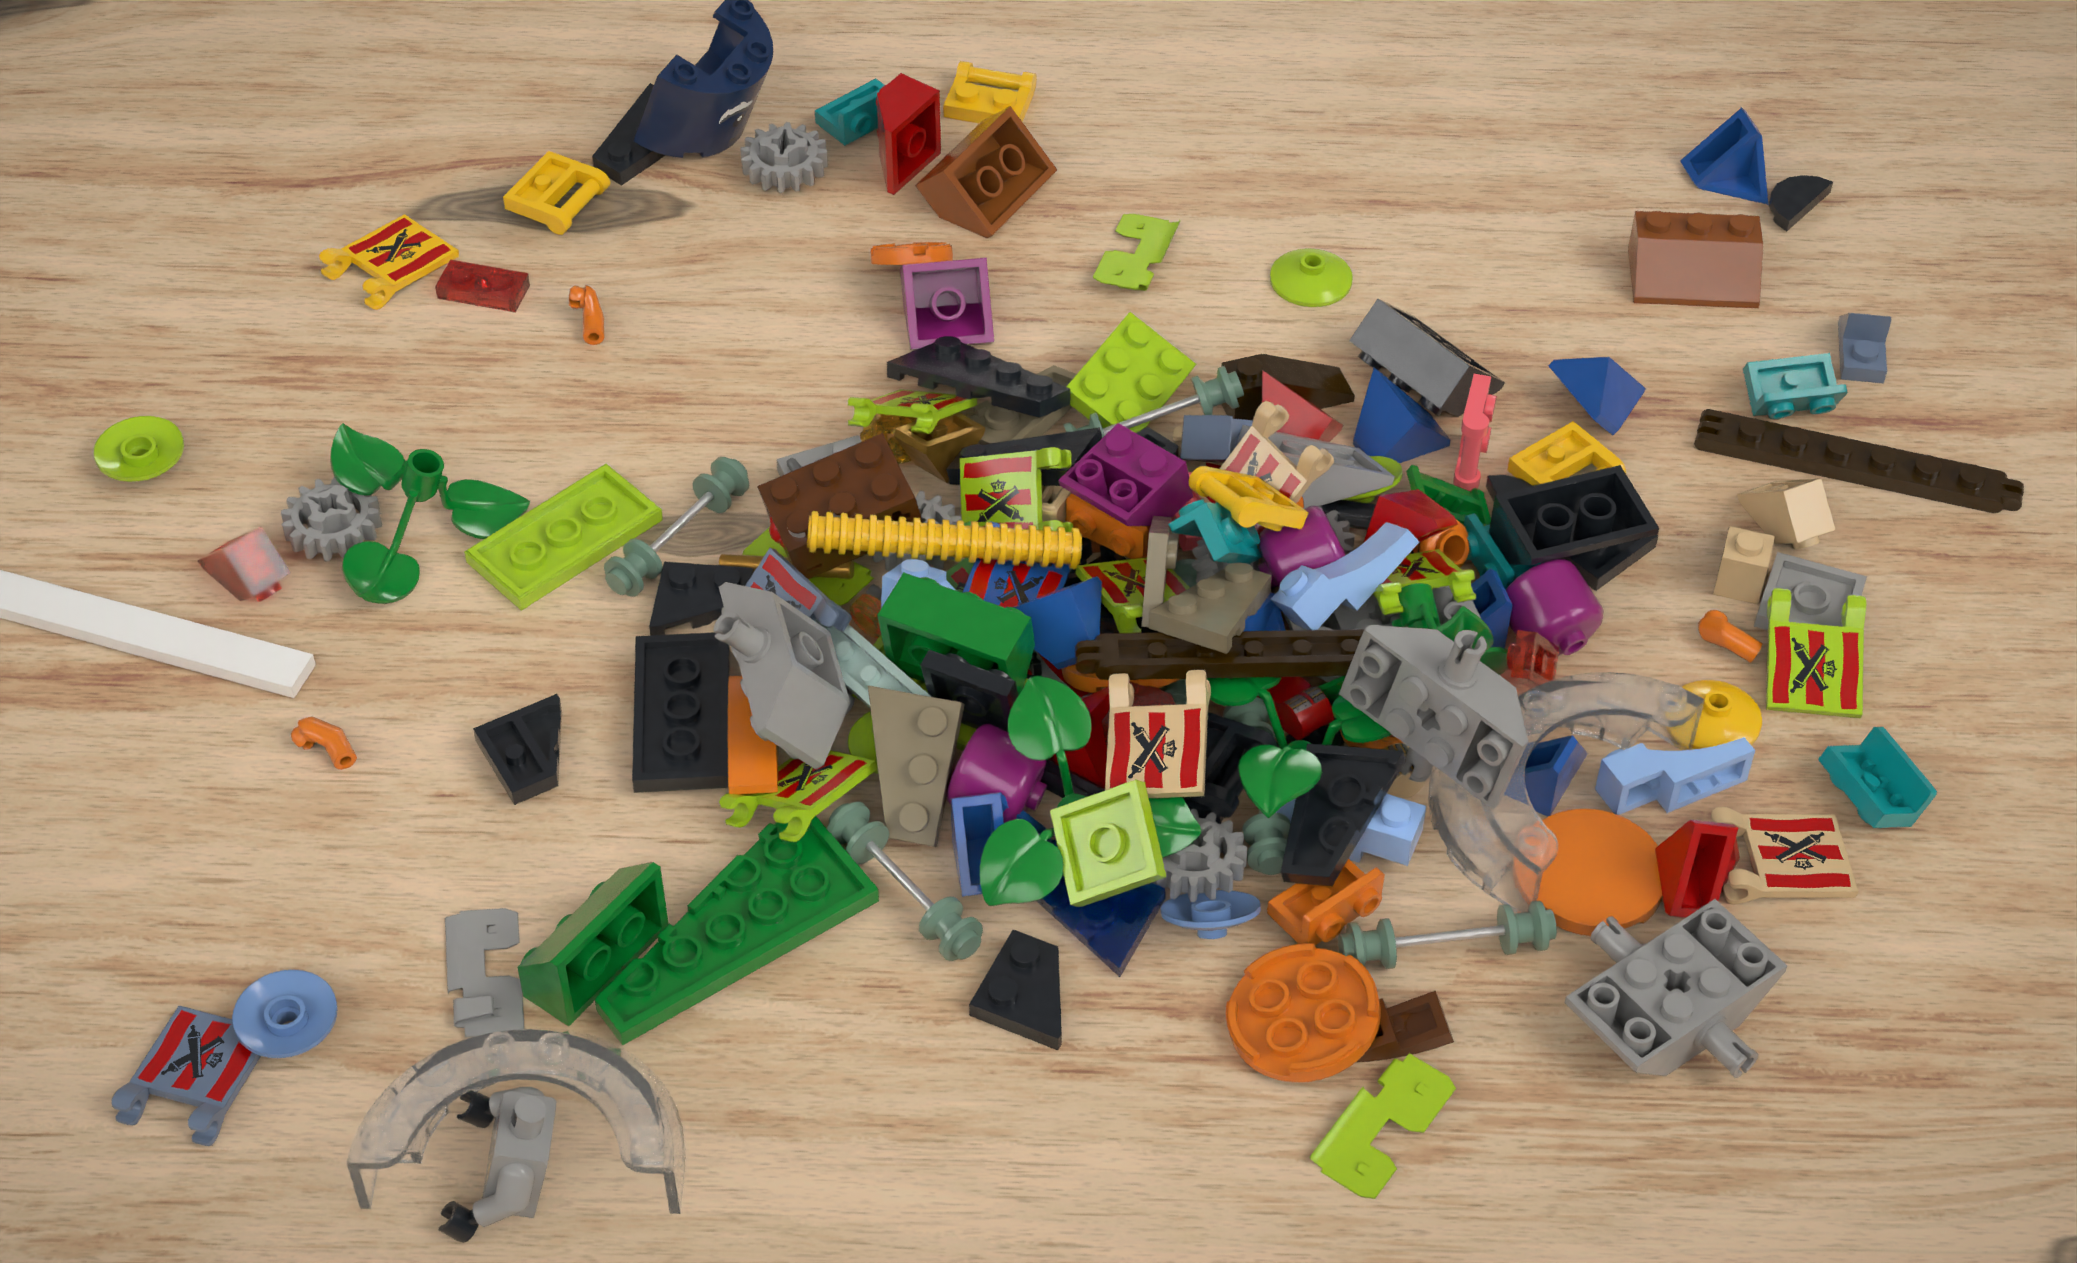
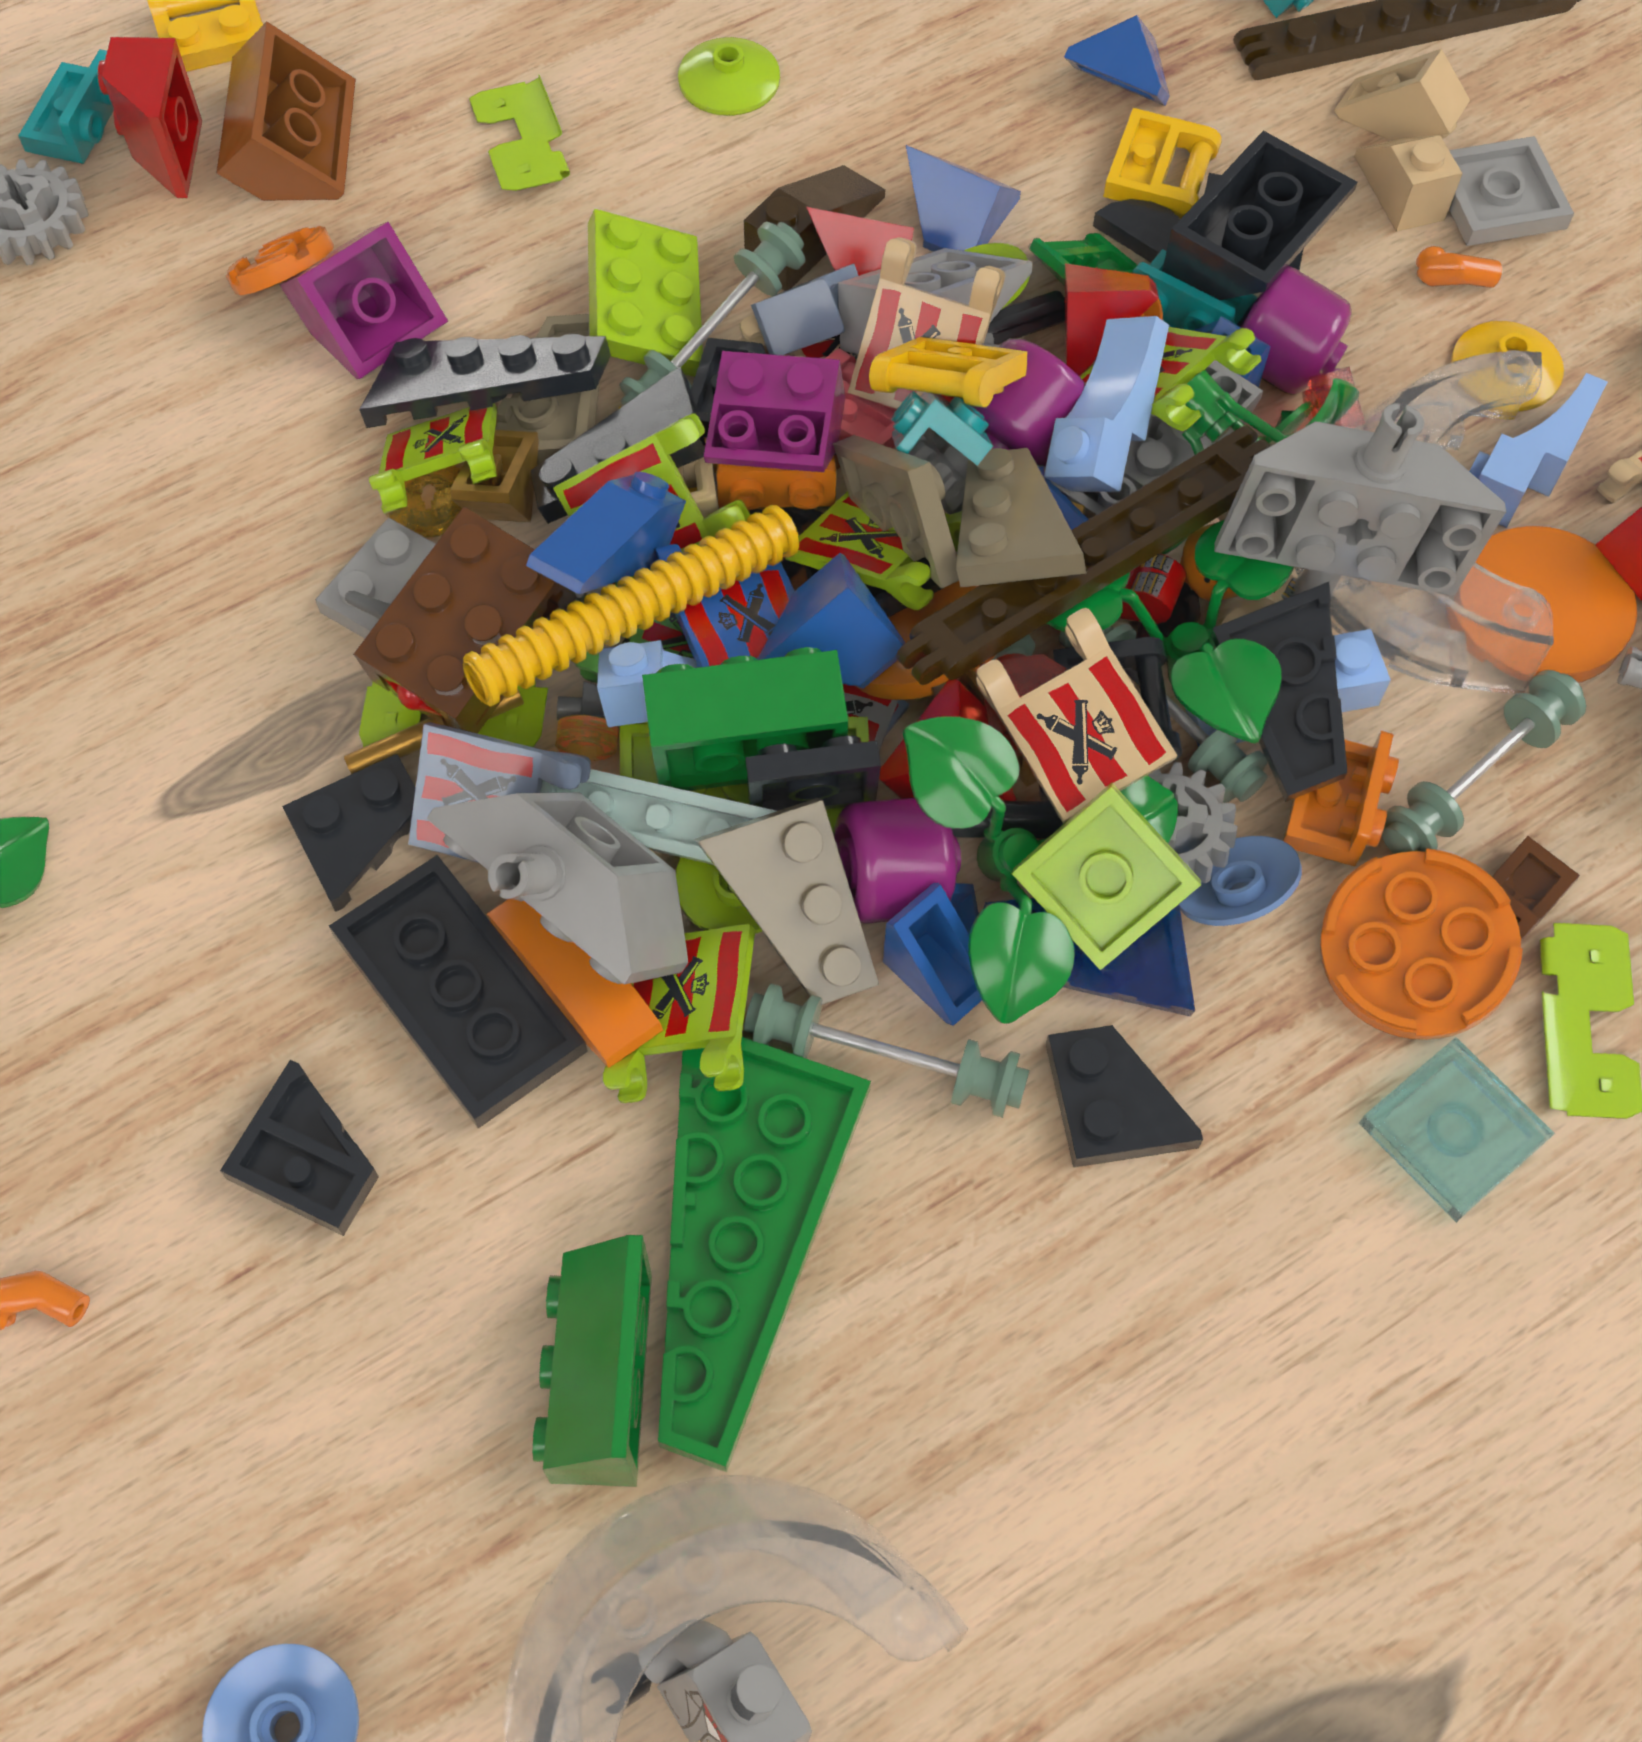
camera: 35 degrees left, 15 degrees up
light grey piece [445,908,524,1037] -> none
lime tile [464,464,663,611] -> none
sand green axle [604,457,750,597] -> none
slope [1349,299,1505,417] -> none
coral plate [1453,373,1497,492] -> none
flag [1766,588,1866,718] -> none
none -> blue slope [526,472,686,595]
none -> clear light blue tile [1359,1037,1555,1223]

